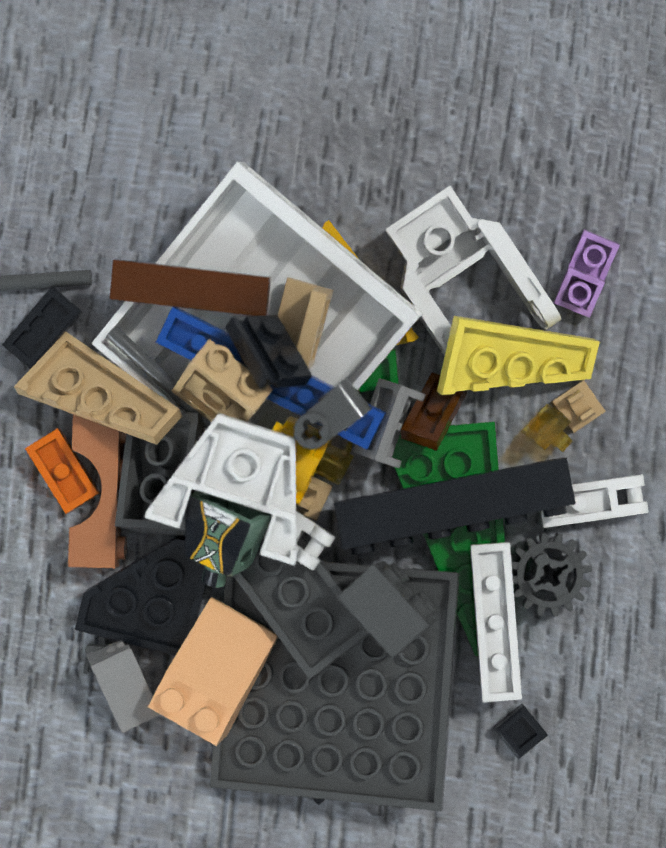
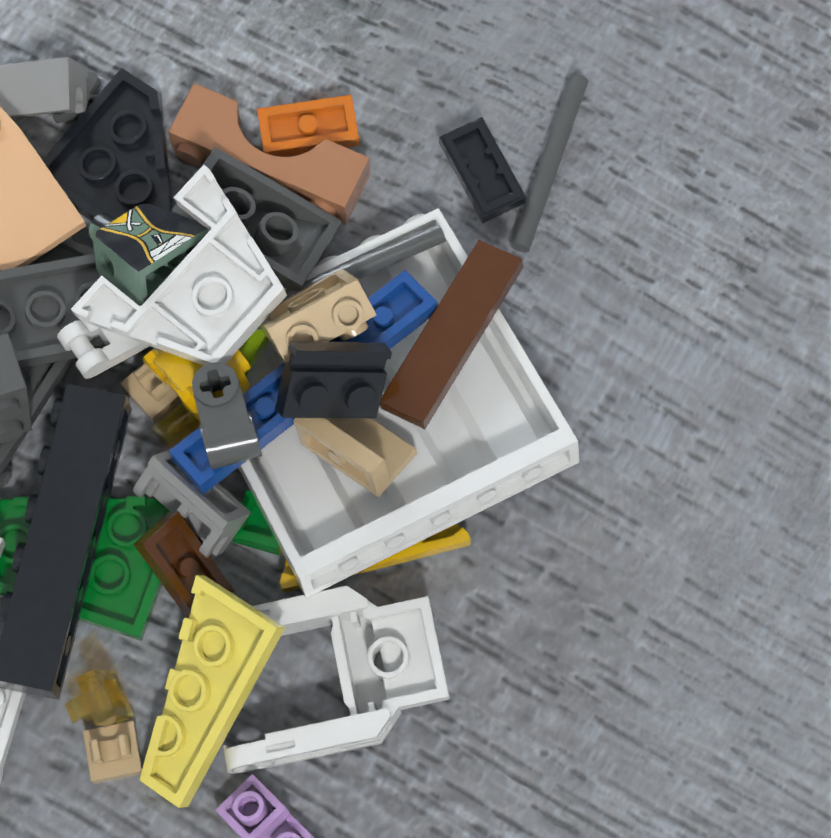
camera: 110 degrees right, 15 degrees down
tan wing [14,332,182,445] -> none

